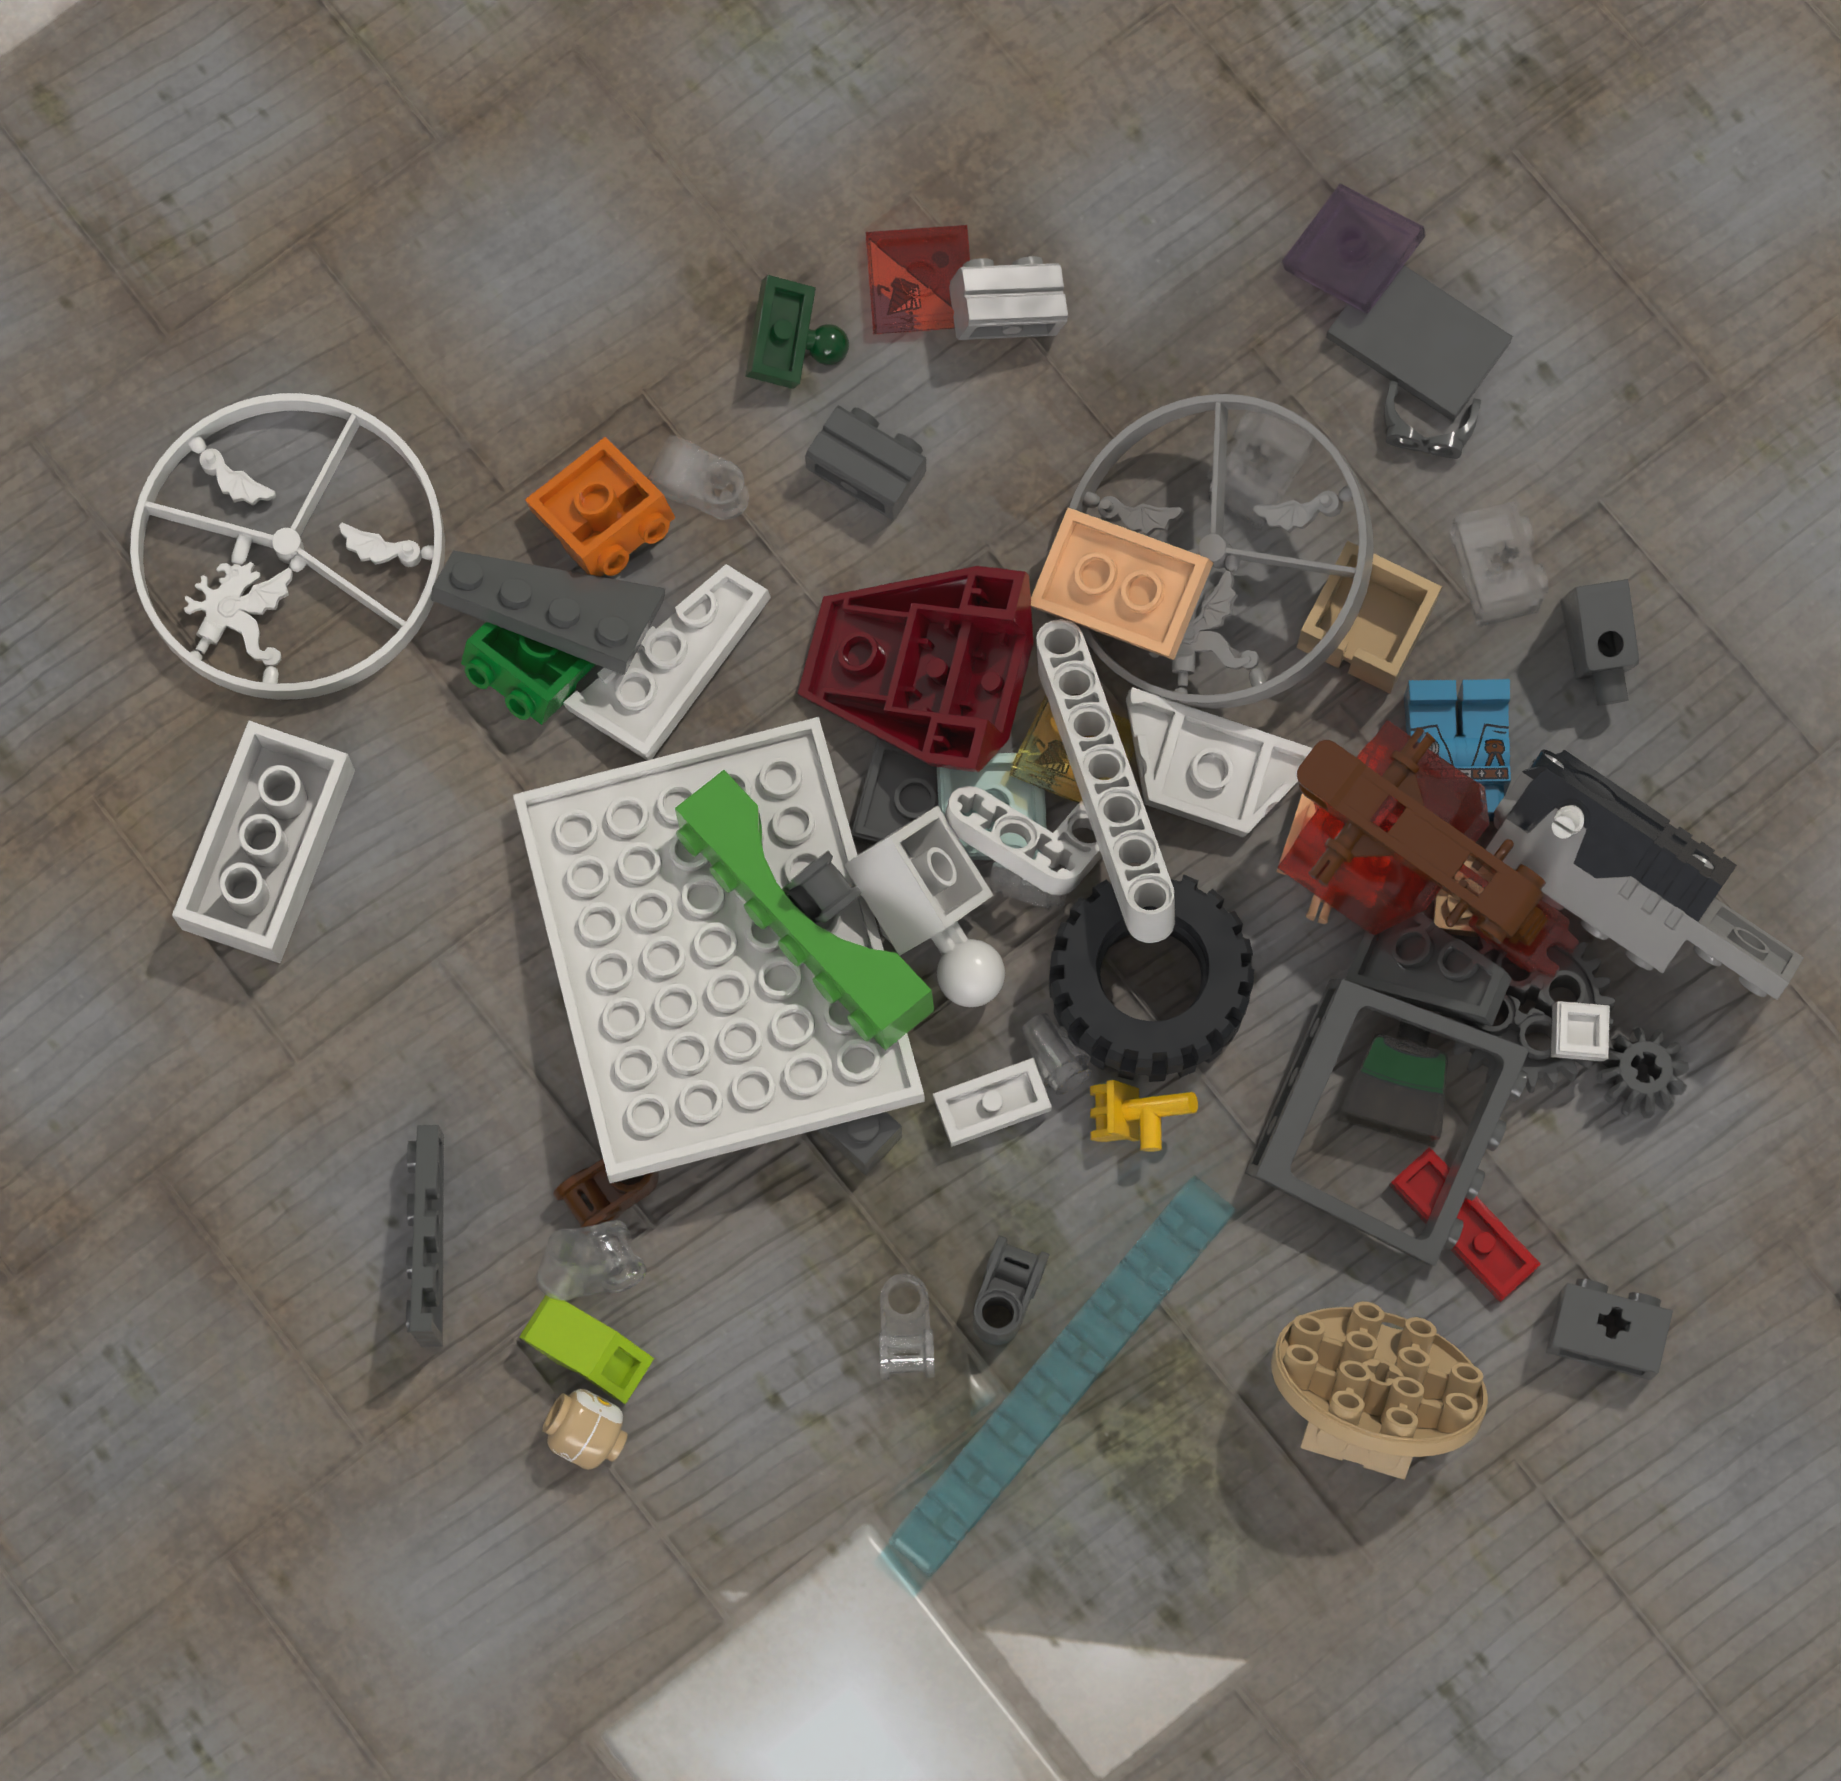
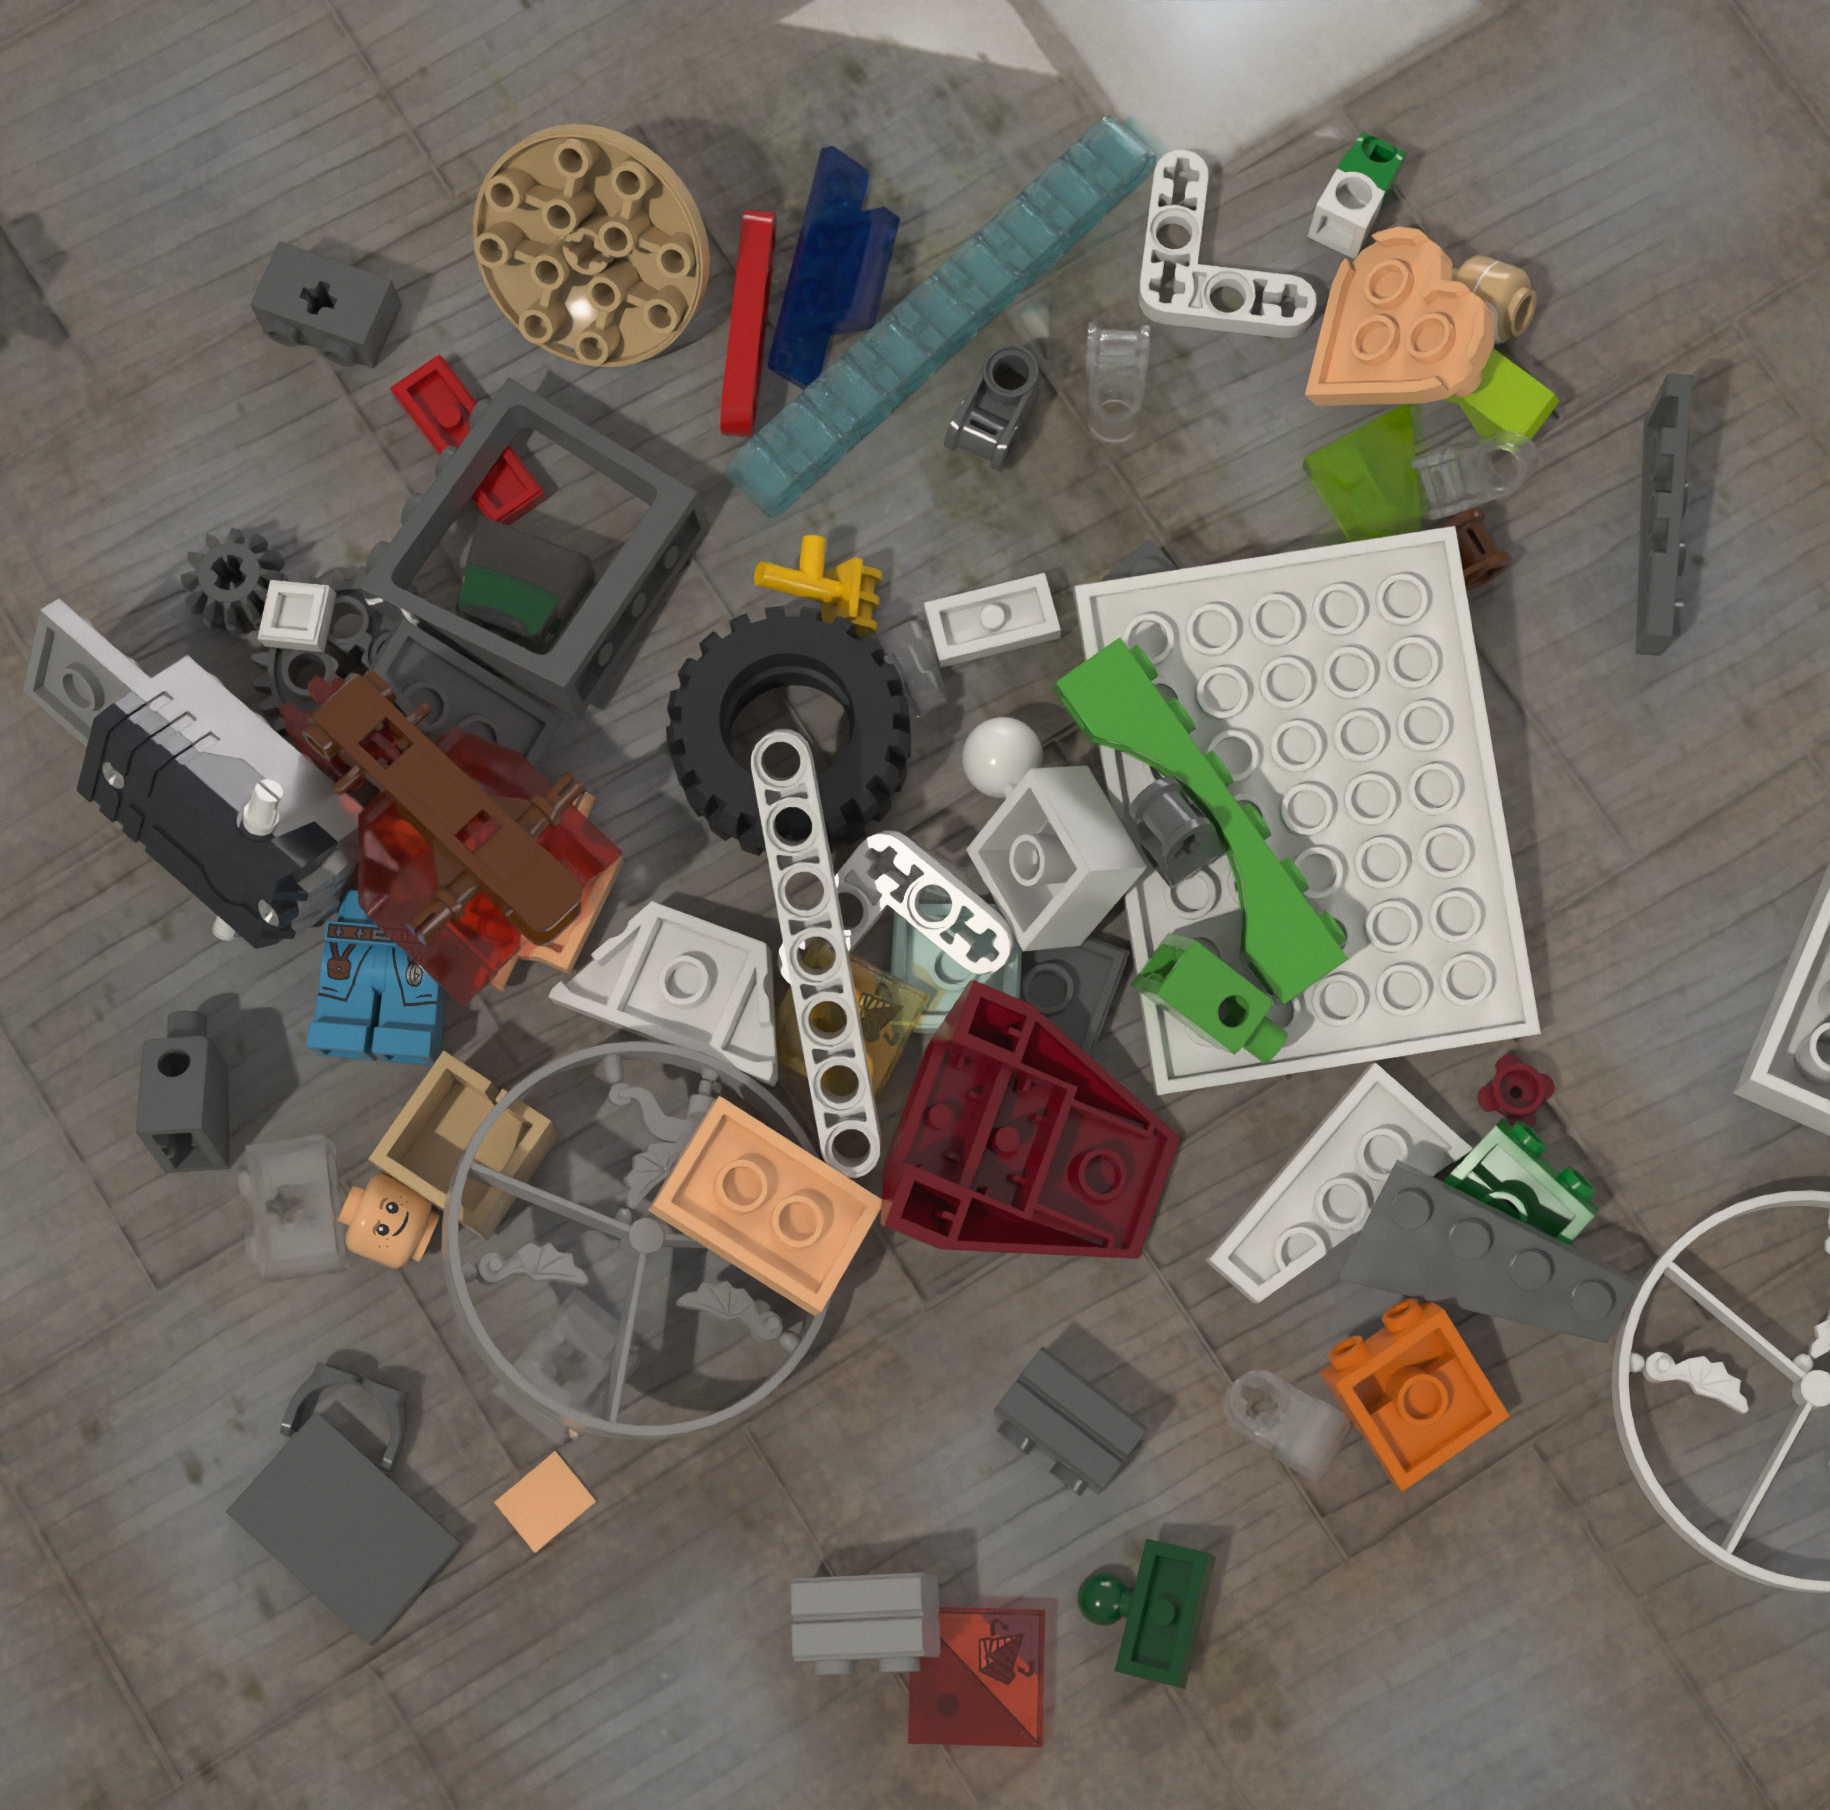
camera: 170 degrees left, 0 degrees up
clear purple plate [1282,183,1426,314] -> none
none -> light nougat head [337,1173,440,1269]
none -> light nougat sticker [494,1451,596,1553]
none -> red beam [720,209,777,438]
none -> clear blue bracket [767,146,901,391]
none -> bright green torso [1130,933,1288,1064]
none -> white beam [1139,149,1317,338]
none -> clear neon green wing [1302,404,1422,542]
none -> light nougat plate [1305,226,1495,406]
none -> white leg [1307,131,1407,260]
none -> dark red plate [1477,1055,1555,1128]

